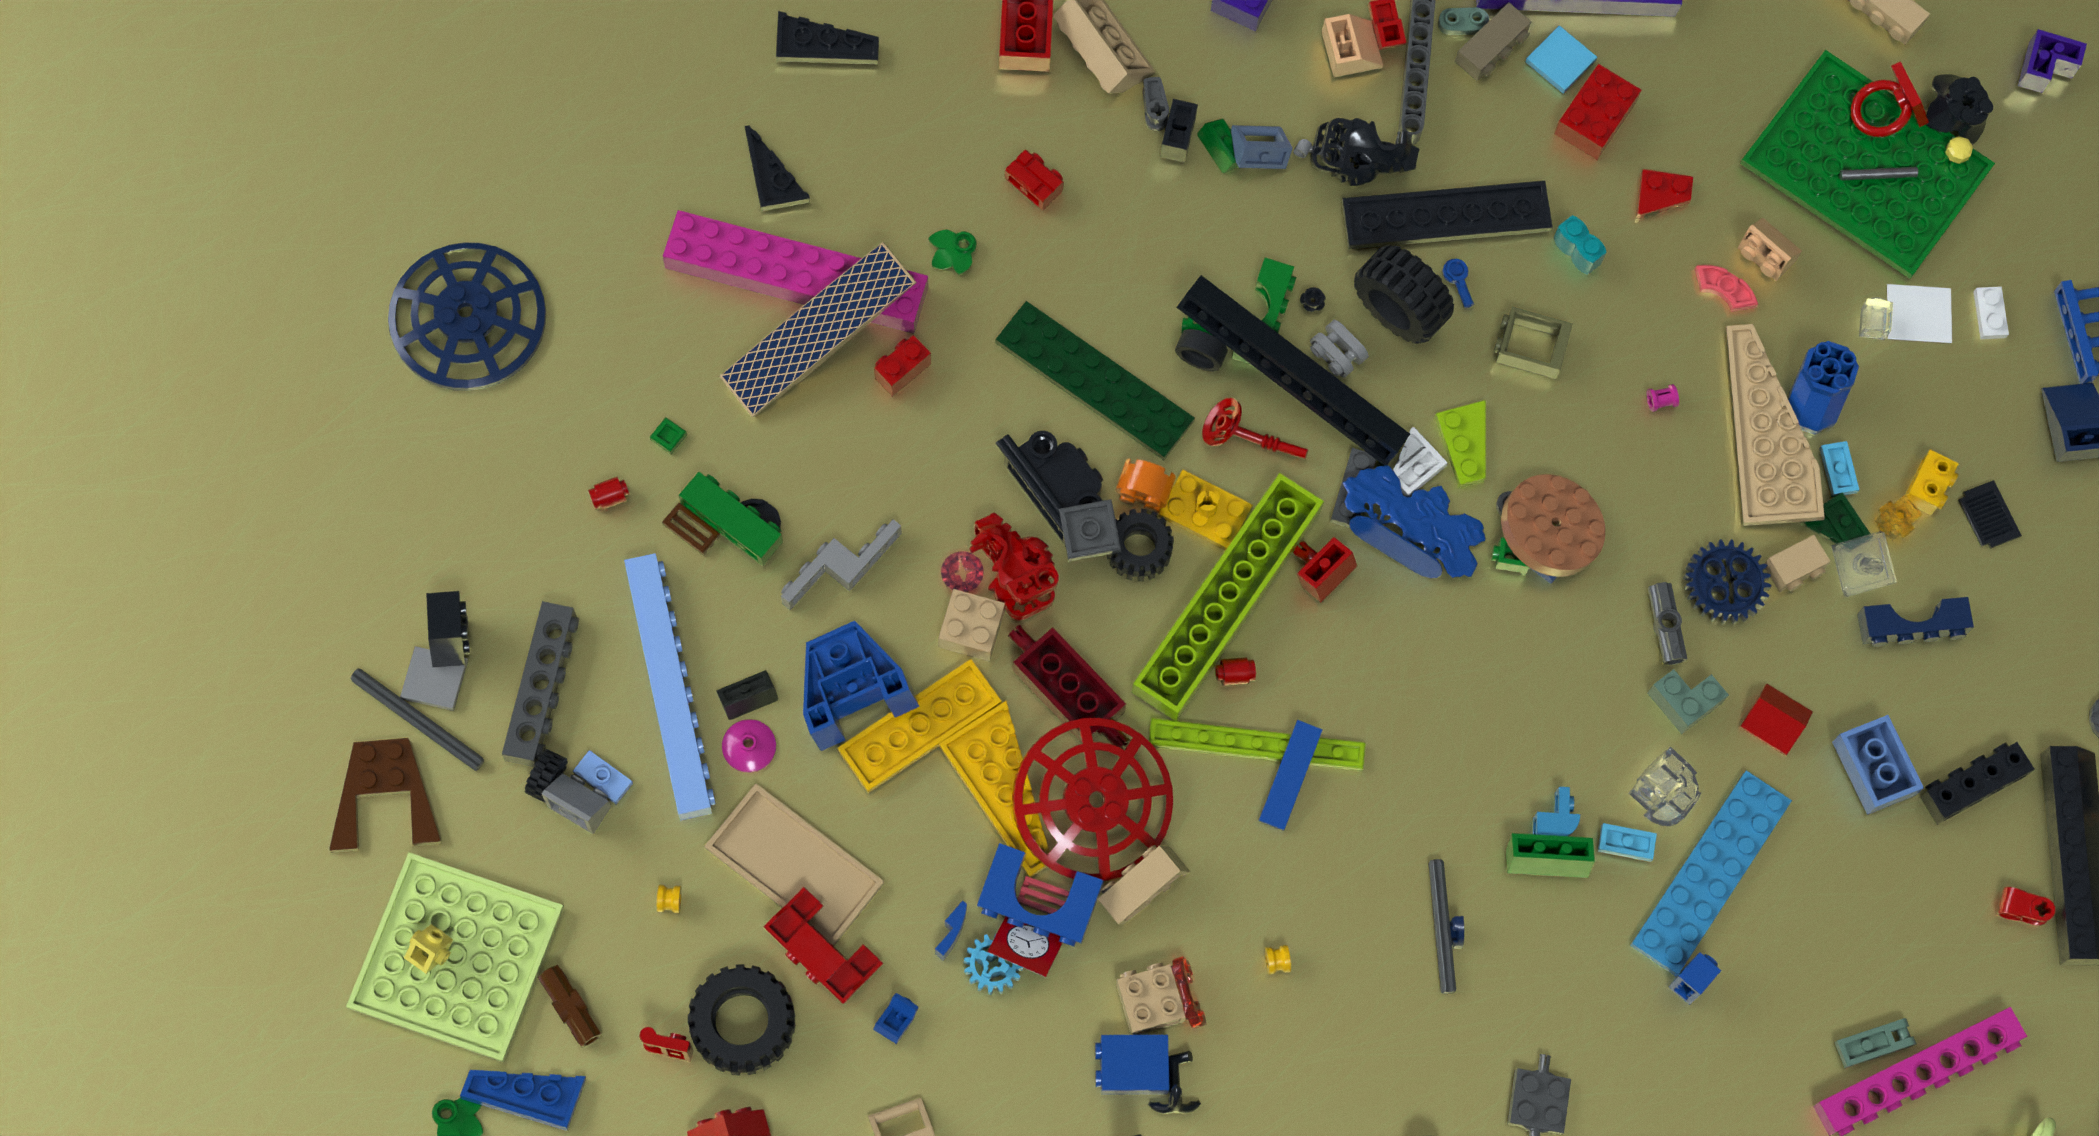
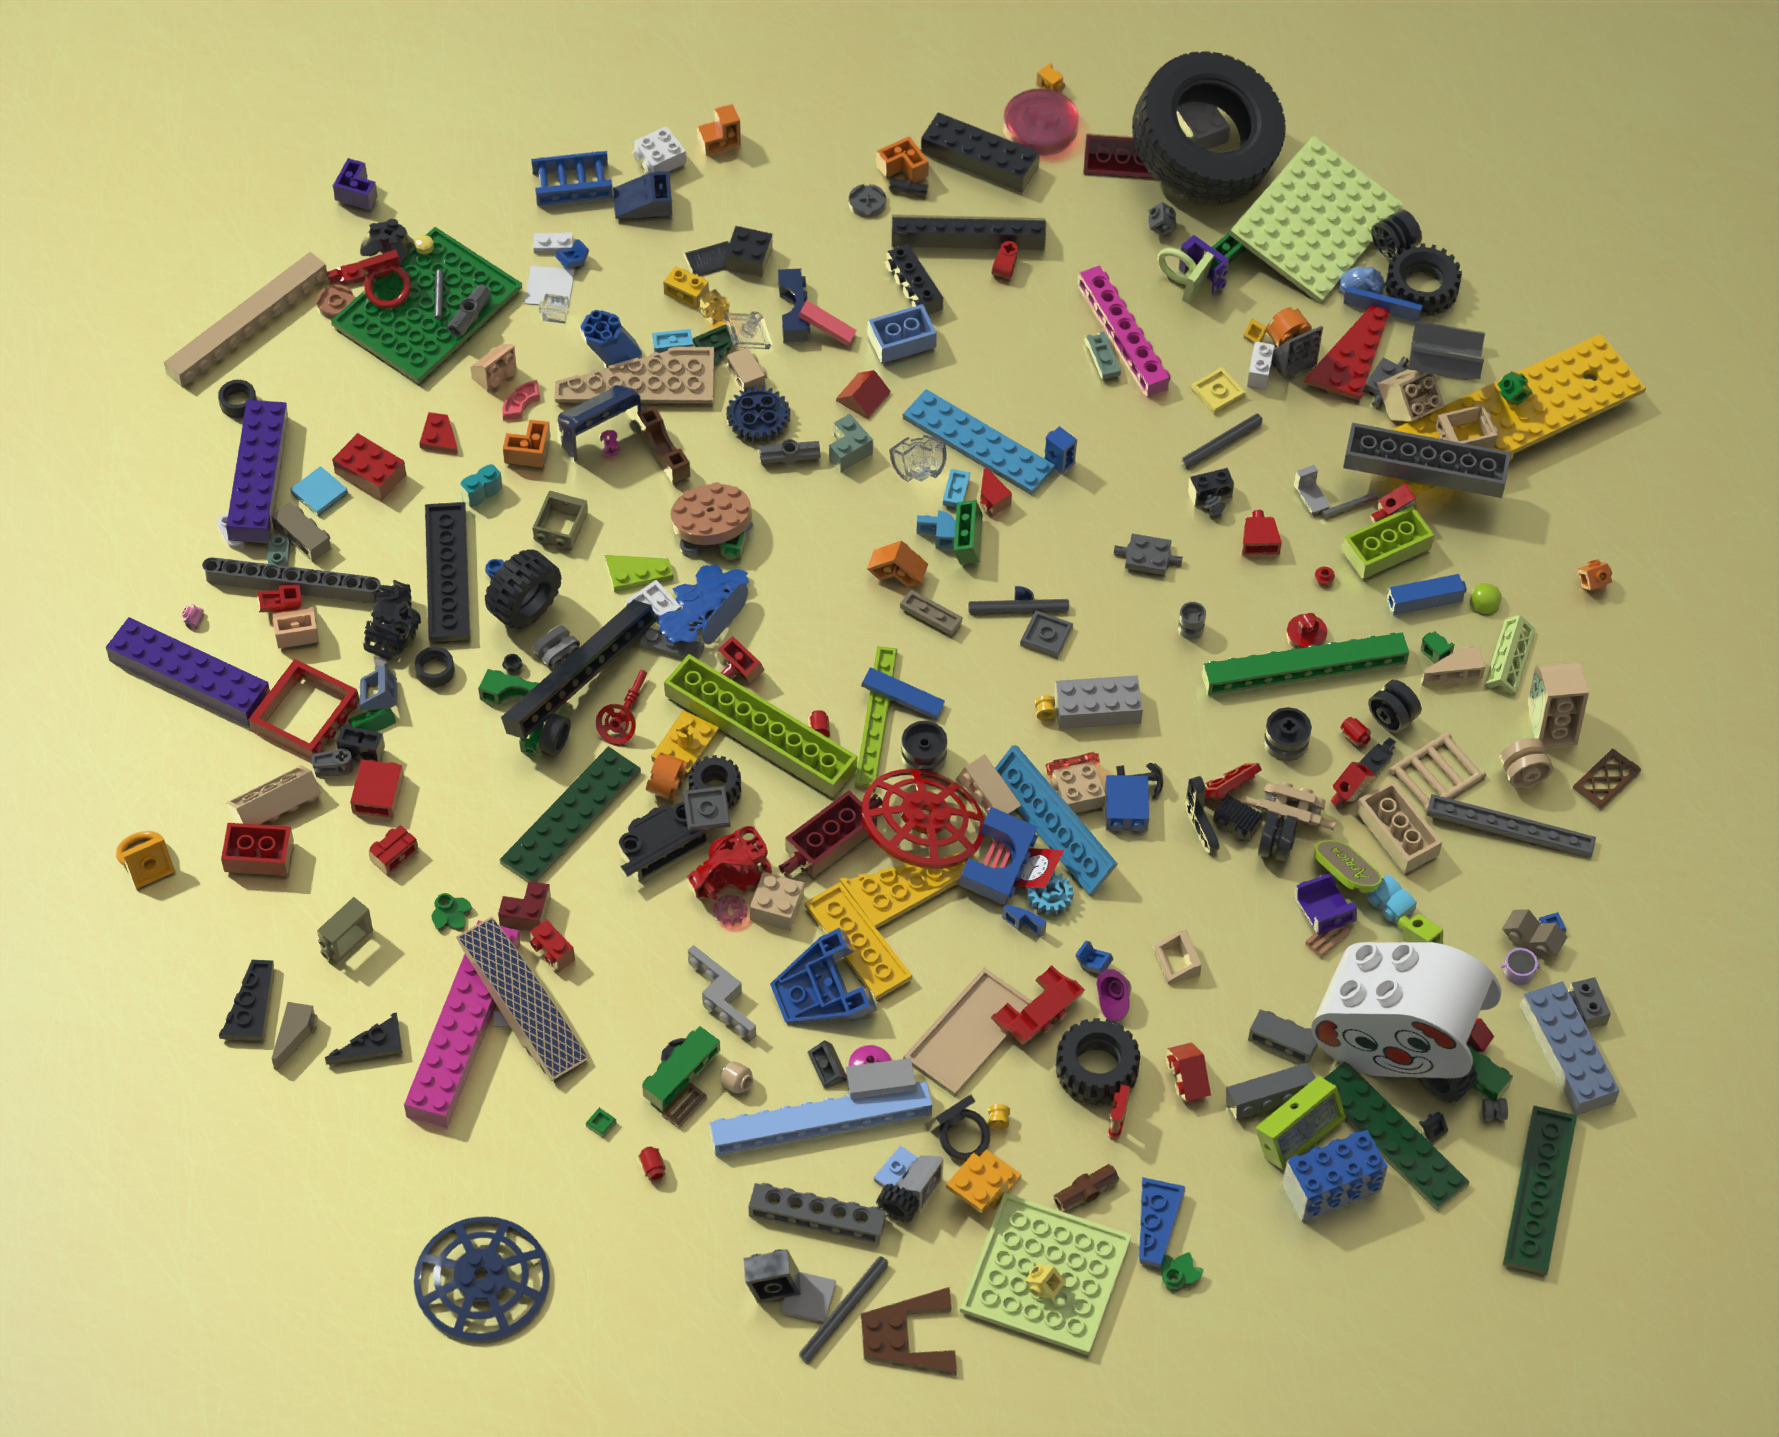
camera: 85 degrees left, 15 degrees down
none -> red window [248,659,359,760]
none -> dark tan slope [271,1002,318,1070]
none -> nougat tile [316,284,355,319]
none -> olive window [317,897,373,964]
none -> red hinge [327,262,376,285]
none -> red brick [350,759,404,818]
none -> black tyre [414,646,455,687]
none -> dark grey piece [447,284,492,338]
none -> dark red brick [498,881,551,932]
none -> orange brick [503,420,551,468]
none -> blue bracket [555,239,589,269]
none -> dark blue windscreen [556,385,641,462]
none -> reddish brown arch [637,406,691,484]
none -> tan head [720,1061,753,1094]
none -> black brick [725,226,773,277]
none -> coral tile [798,300,857,346]
none -> light grey tile [846,1058,917,1099]
none -> orange brick [867,540,928,588]
none -> dark tan plate [900,590,963,636]
none -> black wheel [901,721,947,772]
none -> black tile [925,1094,991,1162]
none -> light orange bracket [946,1149,1022,1213]
none -> red slope [980,467,1012,517]
none -> dark azure plate [995,745,1118,894]
none -> dark grey tile [1020,610,1073,659]
none -> light grey brick [1054,675,1143,729]
none -> magenta piece [1097,969,1131,1021]

